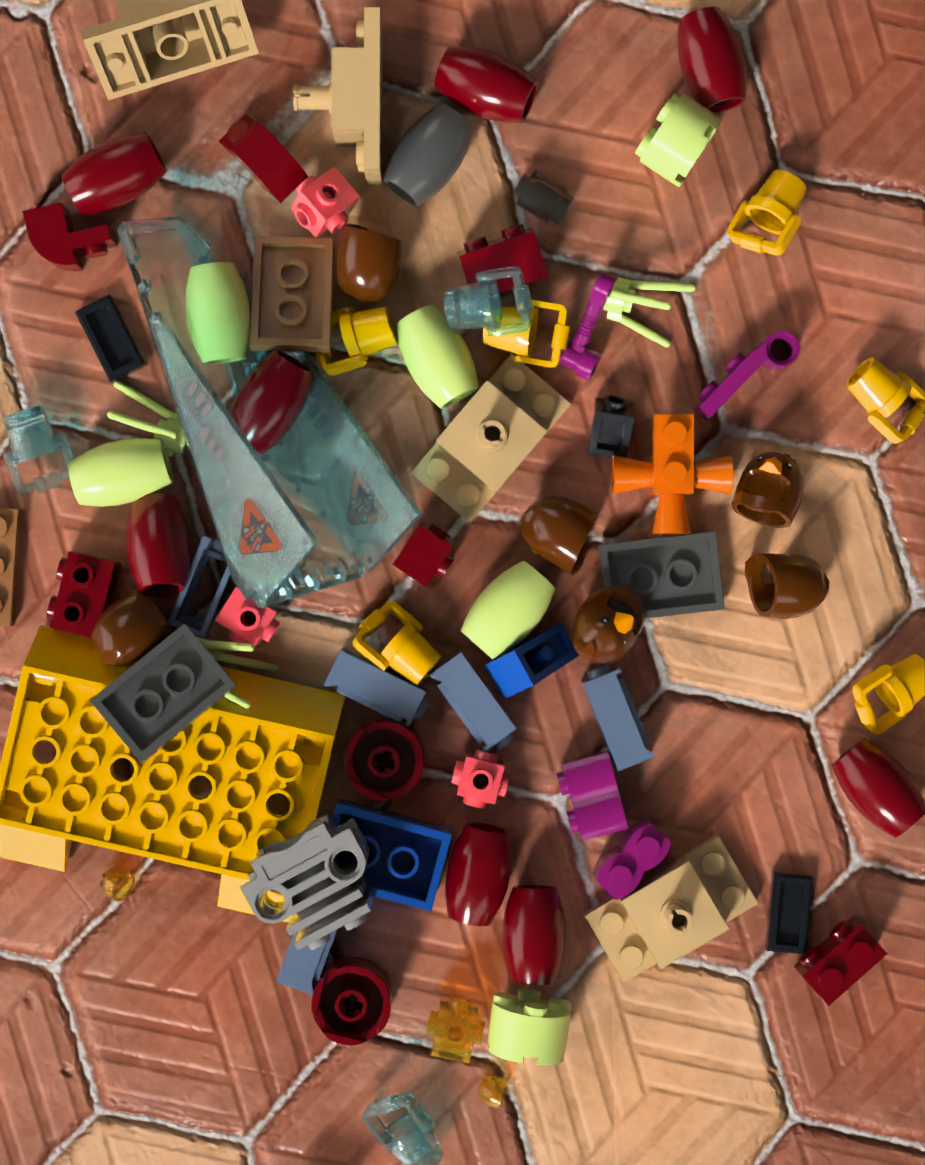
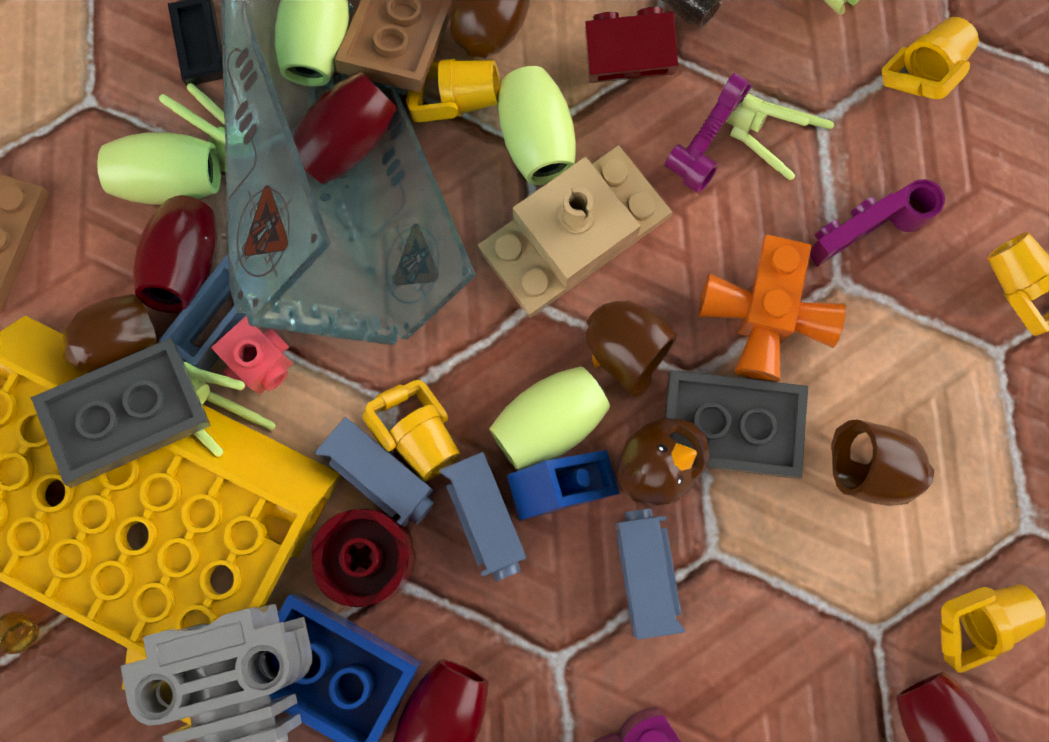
camera: 10 degrees right, 10 degrees down
clear light blue piece [3,405,74,493] -> none
dark red brick [47,551,121,638] -> none
dark red brick [392,523,455,587] -> none
clear light blue piece [444,267,533,336] -> none
coral brick [451,749,510,809] -> none
yellow piece [483,299,570,368] -> none
magenta brick [556,751,628,841] -> none
black bracket [587,395,635,458] -> none
reddish brown piece [732,452,804,528] -> none

